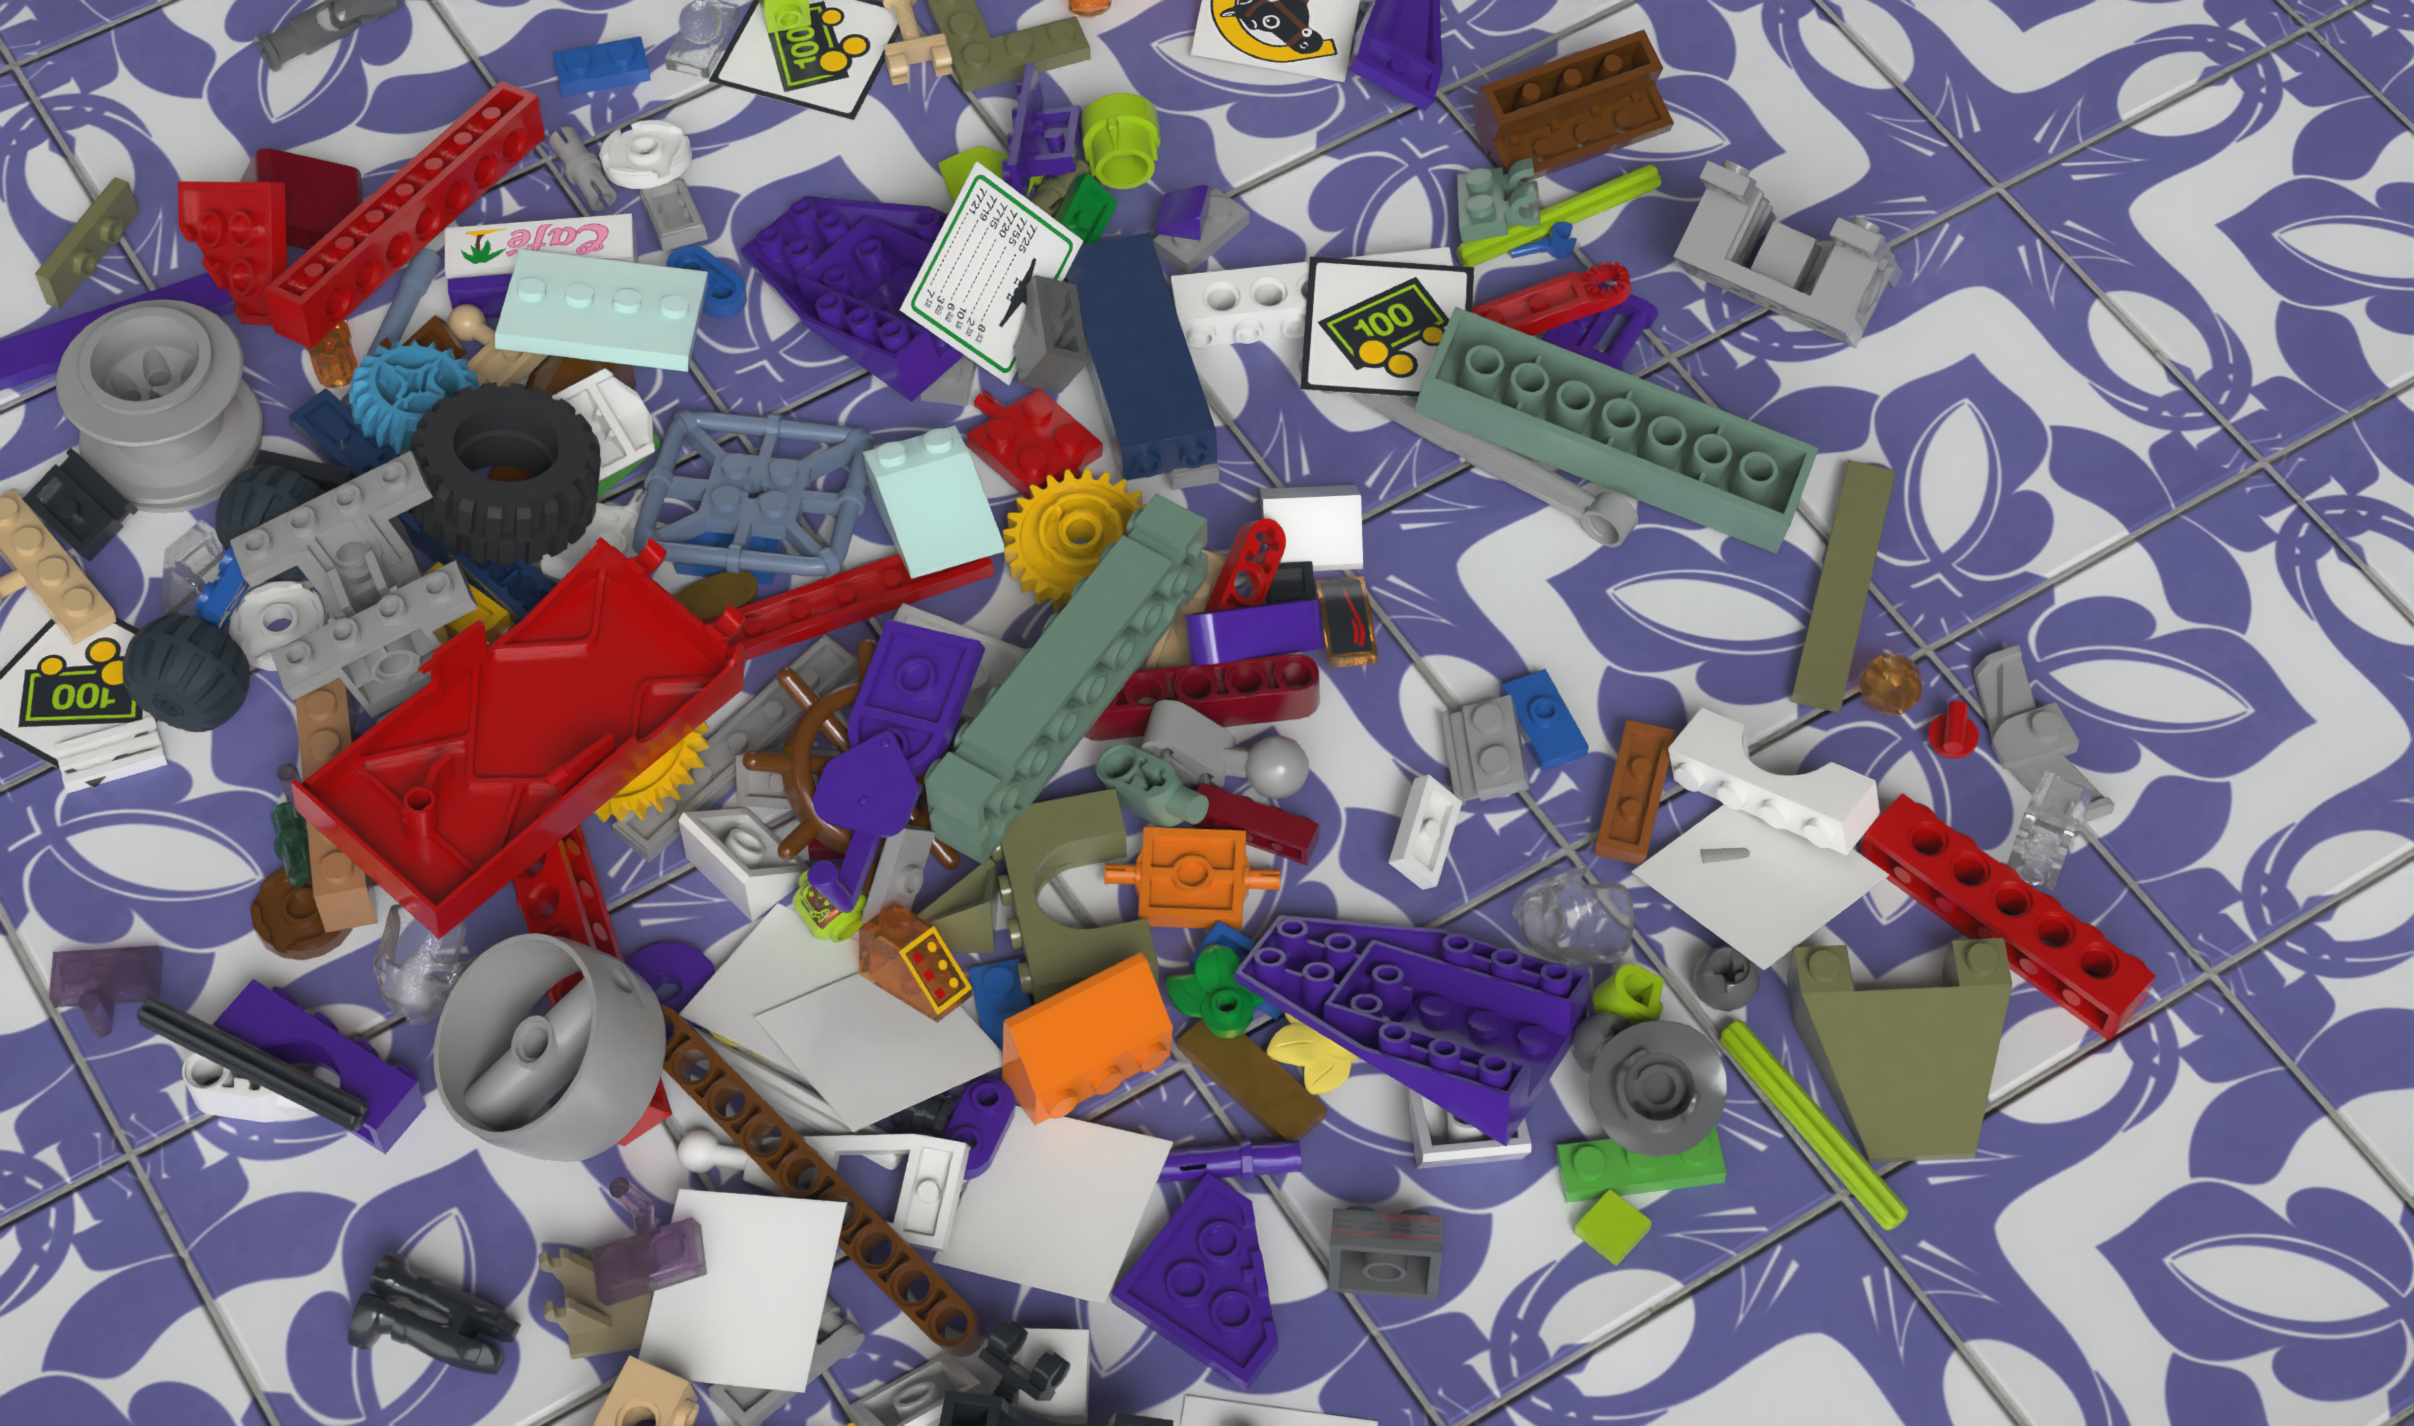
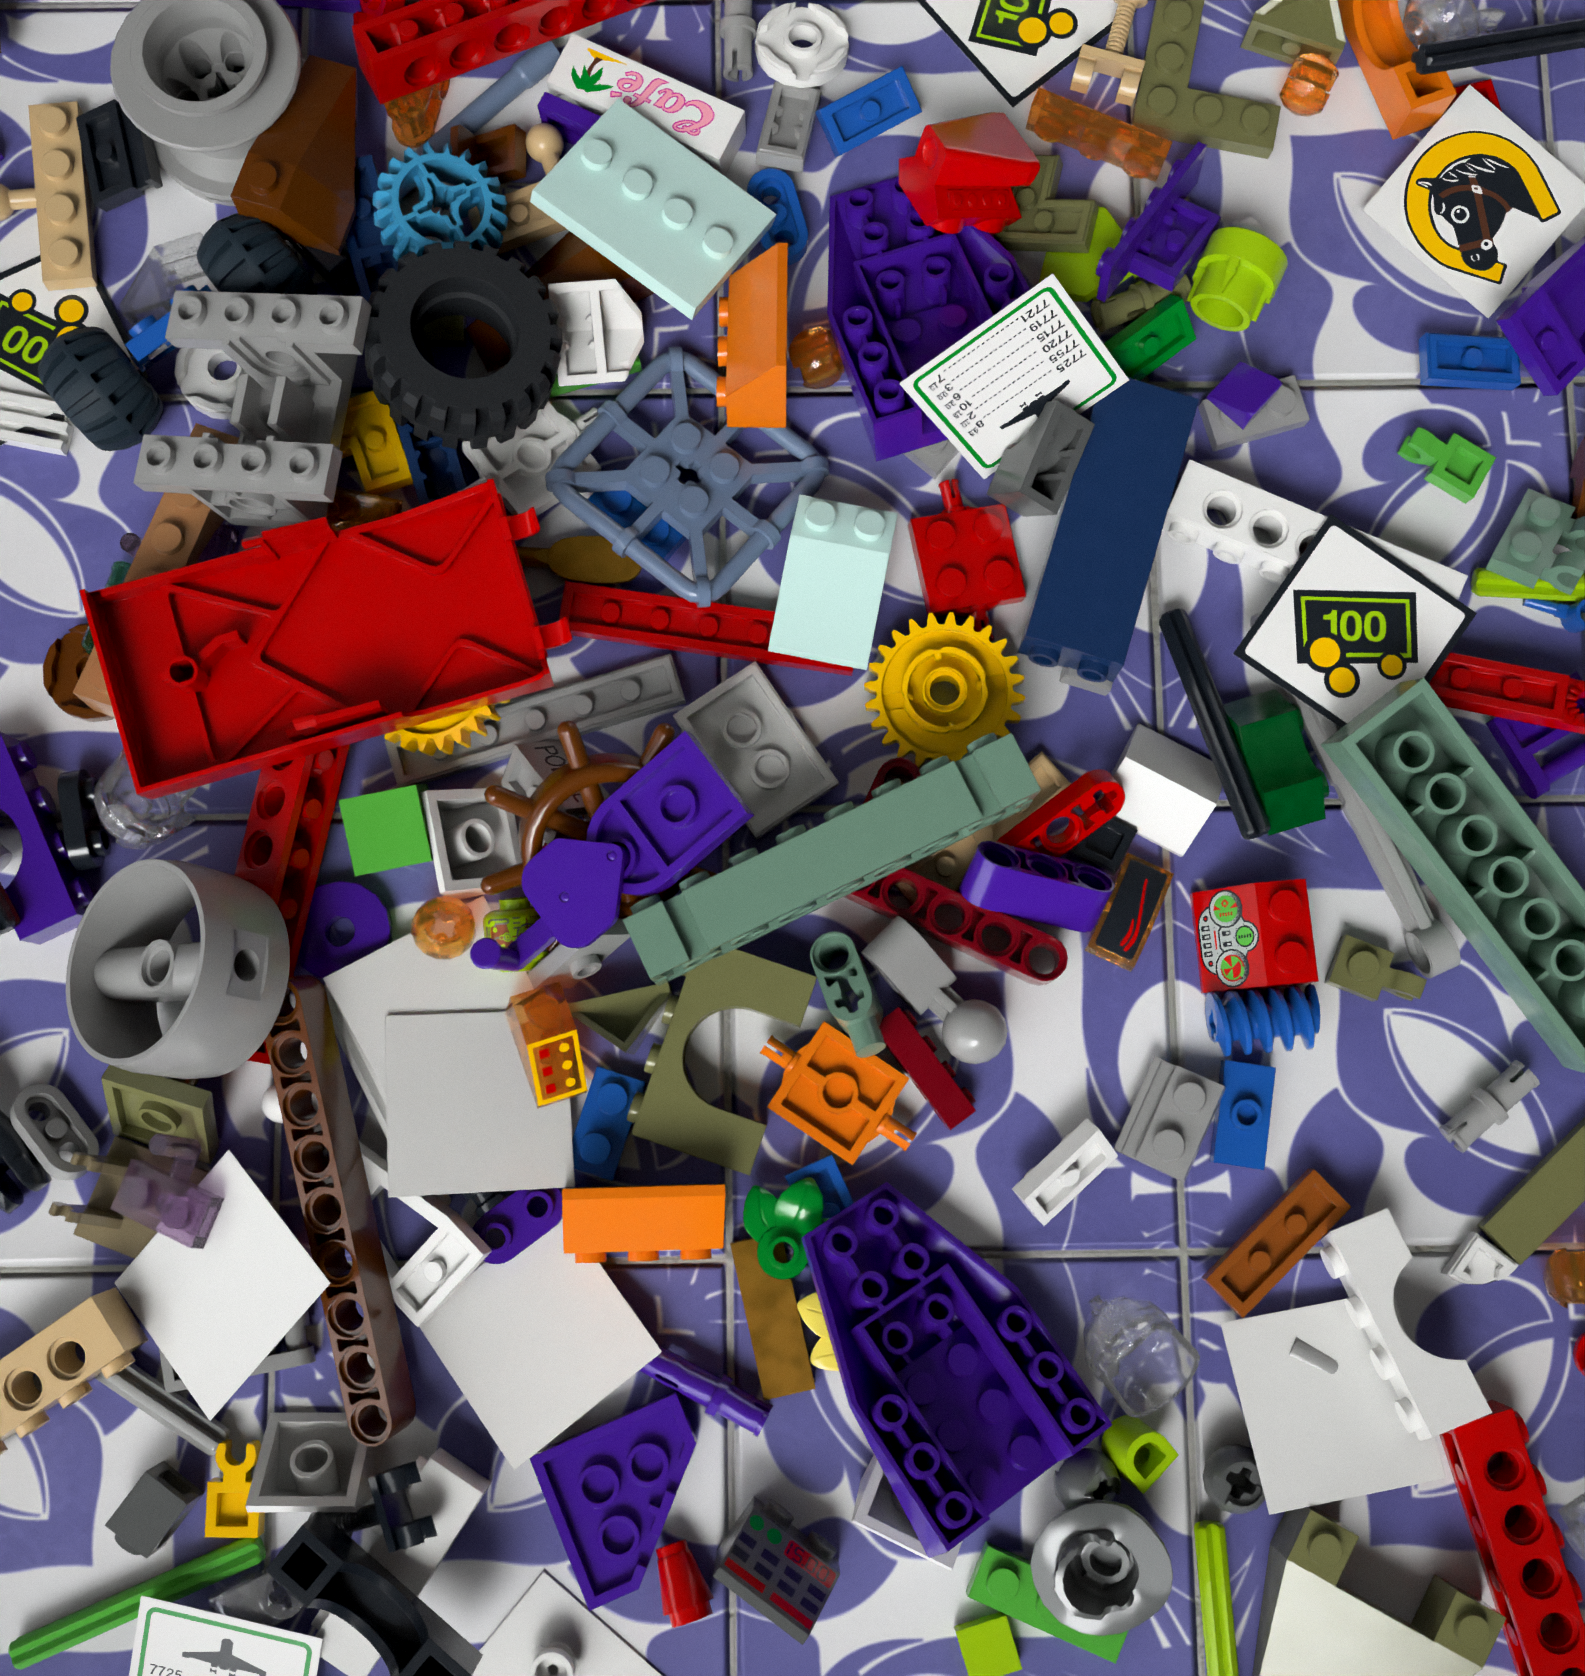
camera: 30 degrees right, 25 degrees up
none -> light grey plate [10,1084,99,1180]
none -> black plate [57,769,111,871]
none -> olive tile [101,1065,219,1164]
none -> reddish brown wedge [231,54,358,256]
none -> bright green head [339,784,433,877]
none -> clear orange piece [411,896,477,960]
none -> red cone [655,1539,714,1628]
none -> orange slope [716,243,788,428]
none -> clear orange piece [788,326,845,390]
none -> blue plate [815,66,922,157]
none -> red piece [899,112,1040,234]
none -> olive tile [994,155,1099,253]
none -> clear orange plate [1025,87,1173,182]
none -> black axle [1159,608,1271,840]
none -> red slope [1190,878,1319,994]
none -> blue piece [1205,984,1321,1057]
none -> dark green brick [1223,689,1329,836]
none -> olive plate [1324,934,1427,1002]
none -> bright green plate [1397,427,1496,504]
none -> blue plate [1418,332,1521,391]
none -> light grey pin [1439,1060,1540,1153]
none -> white tile [1441,1232,1519,1285]

